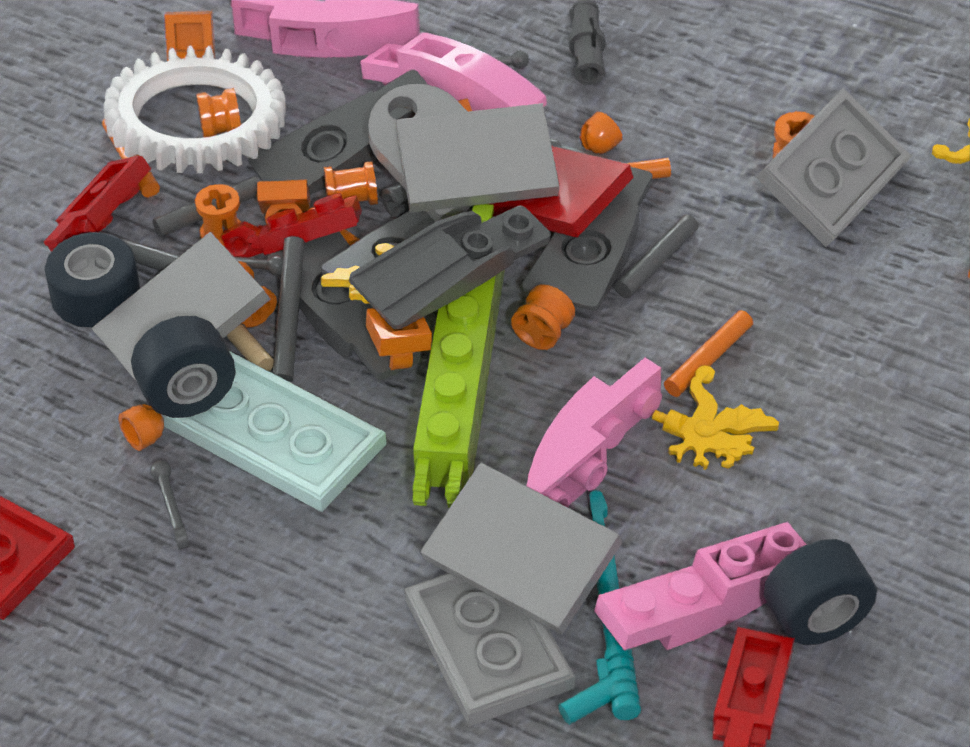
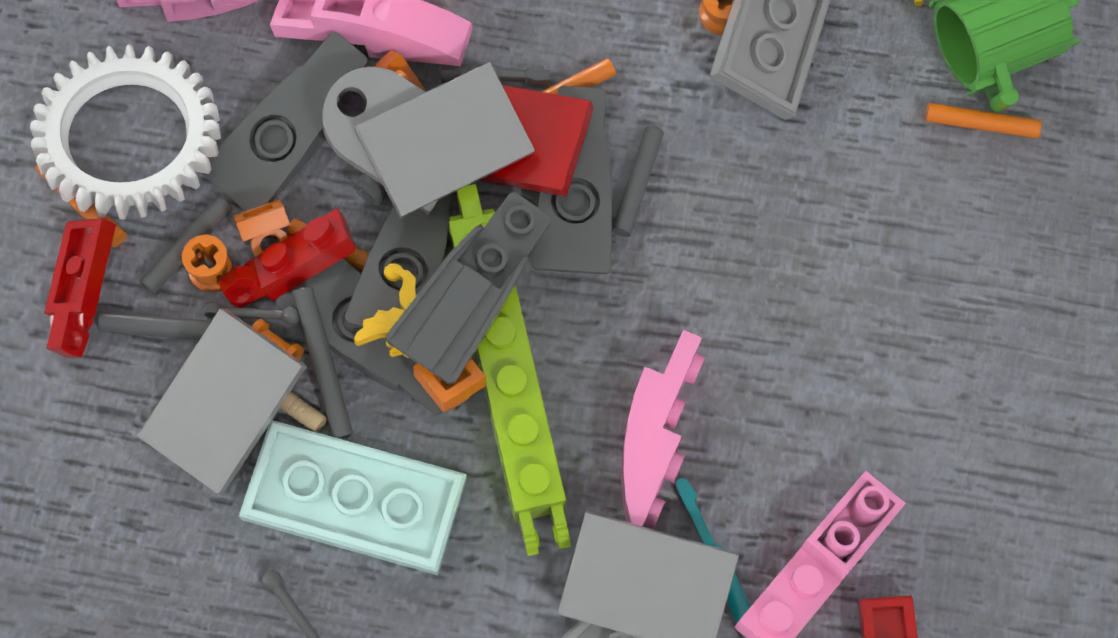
camera: 25 degrees left, 25 degrees up
black wheel [44,232,140,328] -> none
orange hinge [118,404,164,451] -> none
black wheel [131,316,236,418] -> none
orange tile [164,11,215,61] -> none
orange wheel [196,88,241,138] -> none
orange bush [324,161,378,205] -> none
orange wheel [511,284,575,350] -> none
orange hinge [580,112,623,154] -> none
yellow piece [652,365,779,470] -> none
orange piece [664,310,753,397] -> none
black wheel [764,539,878,645] -> none

